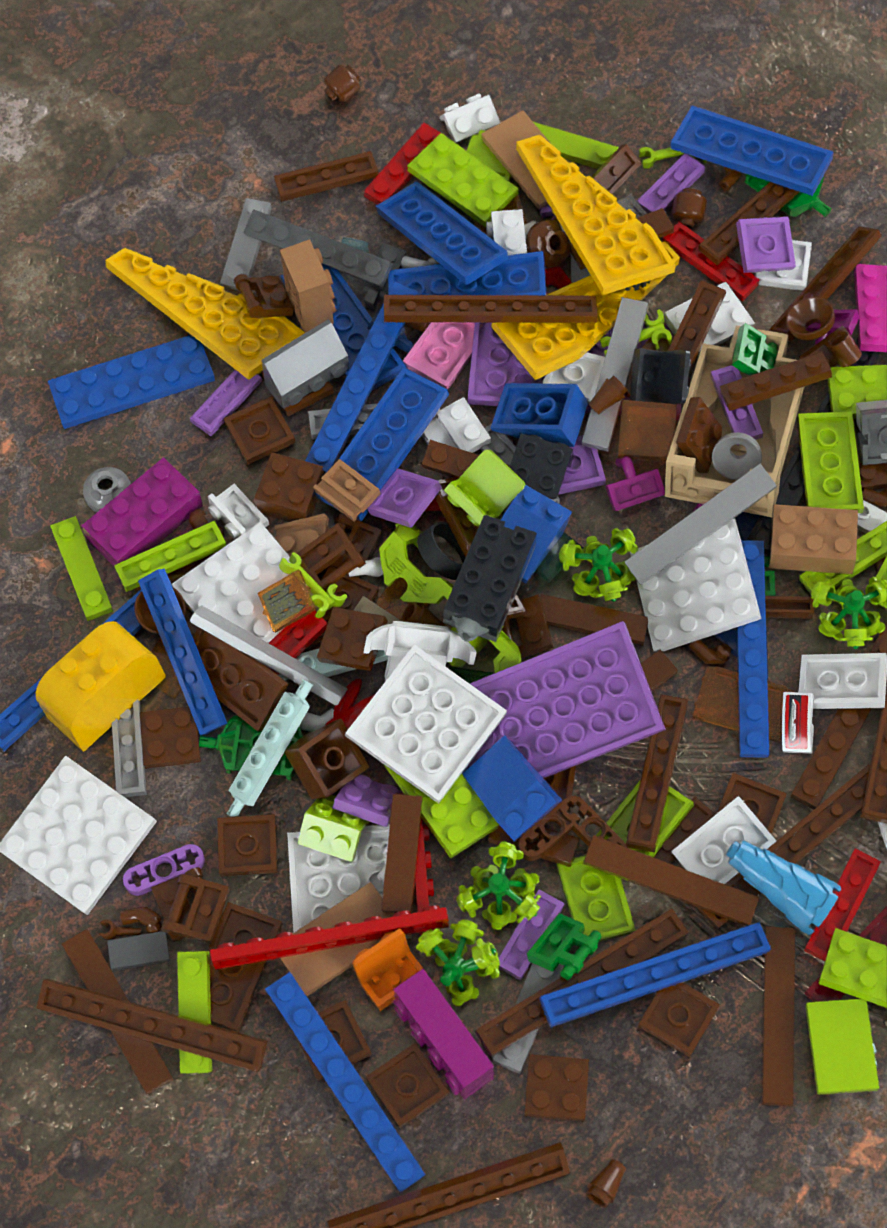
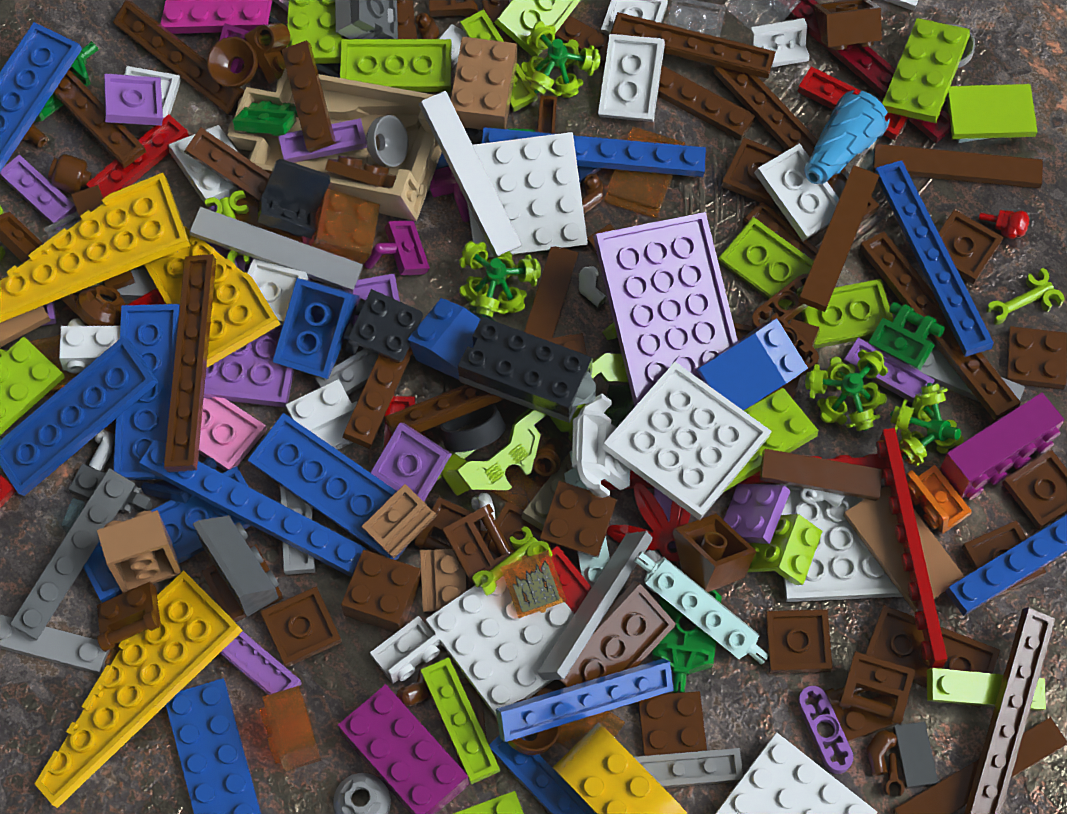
camera: 90 degrees left, 0 degrees up
lime bracket [444,449,525,527] -> none
reddish brown cone [588,375,628,415] -> none
reddish brown tile [626,694,688,853] -> none
slope [782,692,814,754] -> none
none -> clear orange brick [259,686,321,772]
none -> red piece [979,210,1029,240]
none -> lime bar [986,268,1065,325]

